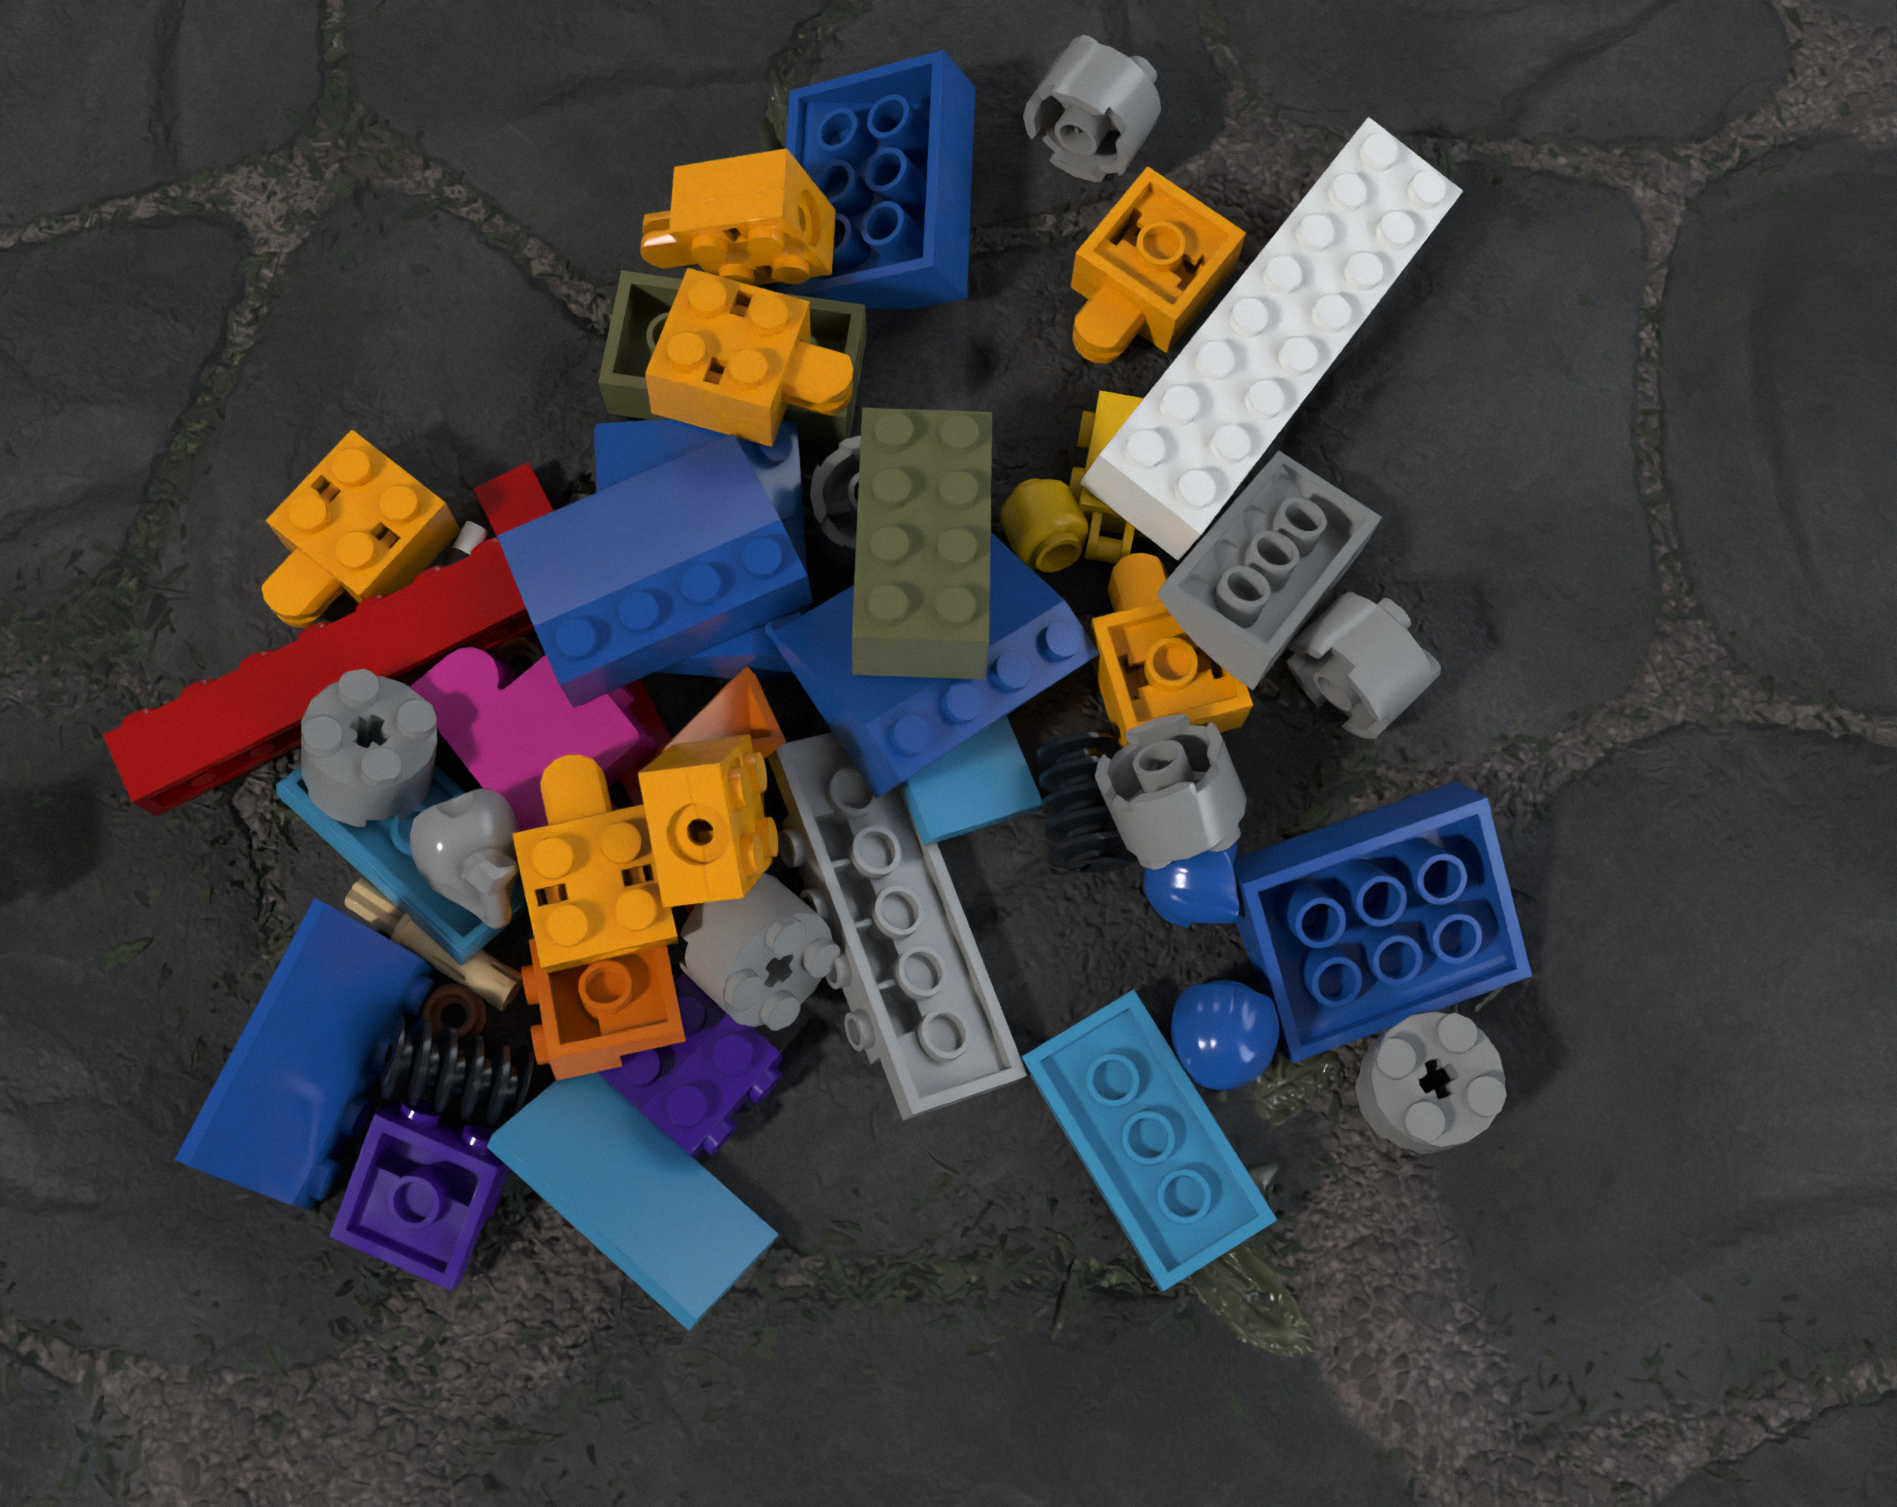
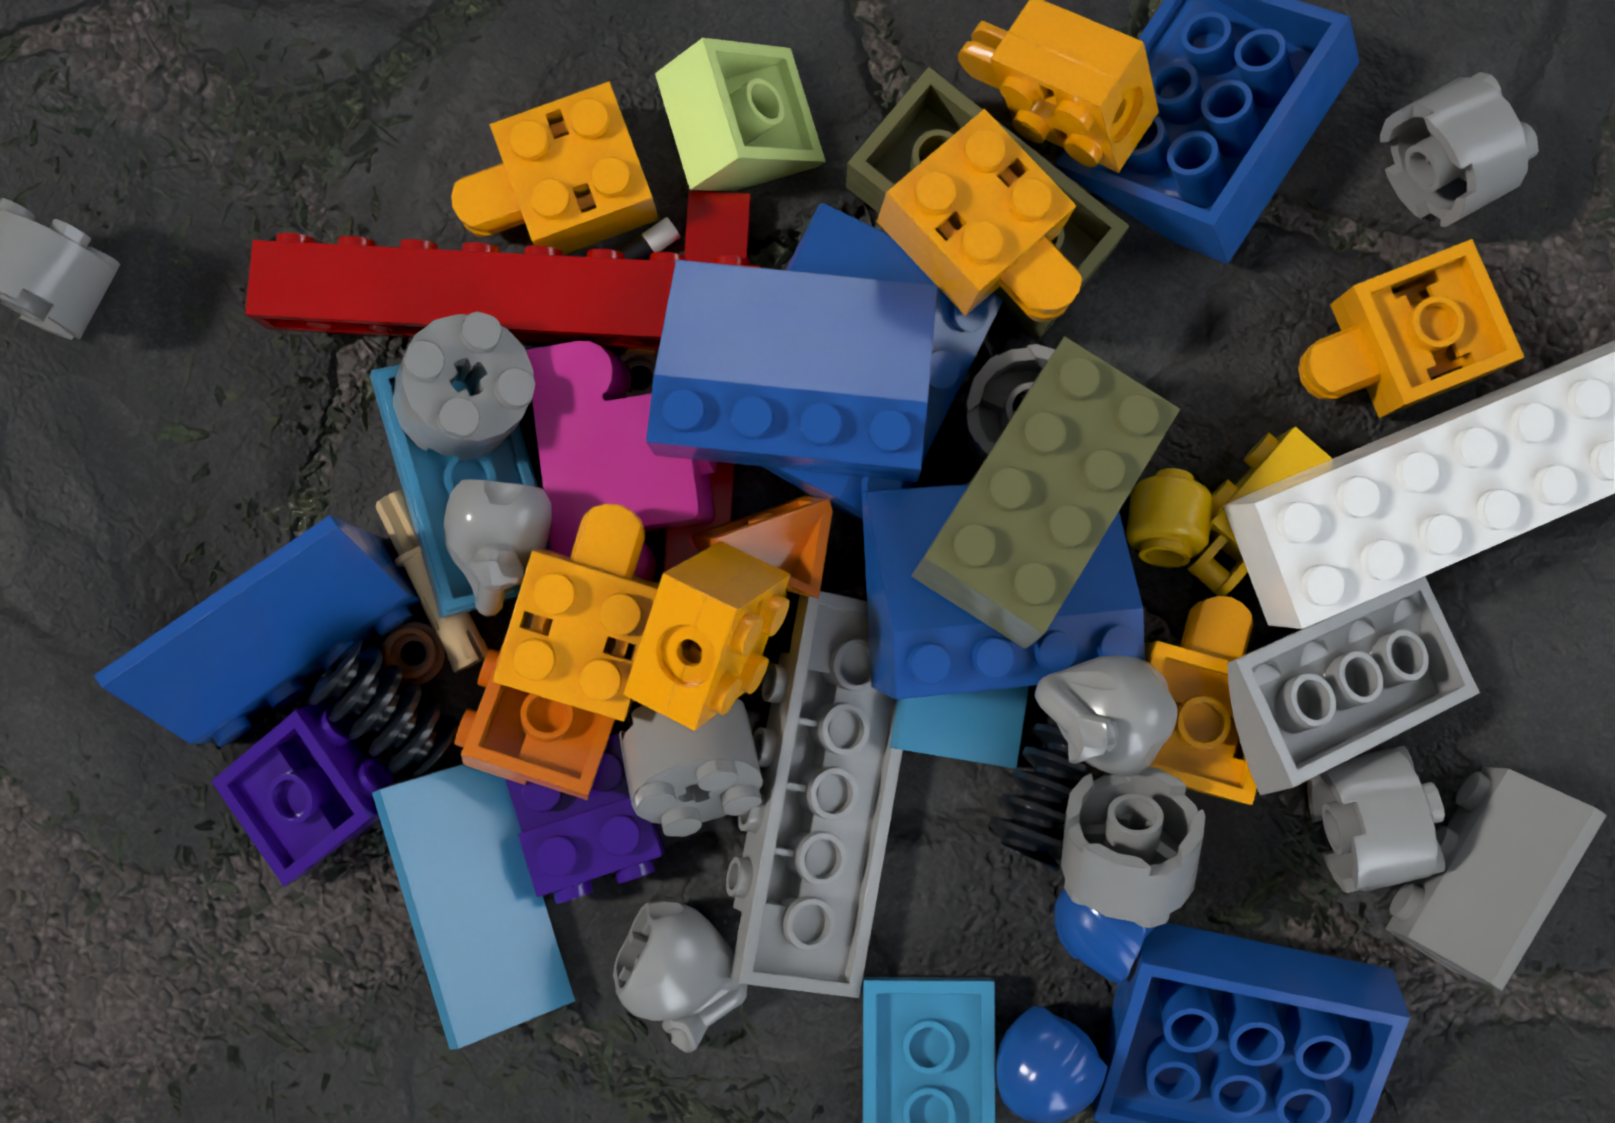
camera: 35 degrees right, 10 degrees up
none -> light grey piece [613,900,747,1053]
none -> yellowish green slope [655,38,826,191]
none -> light grey piece [1035,655,1178,777]
none -> light grey slope [1385,767,1607,991]

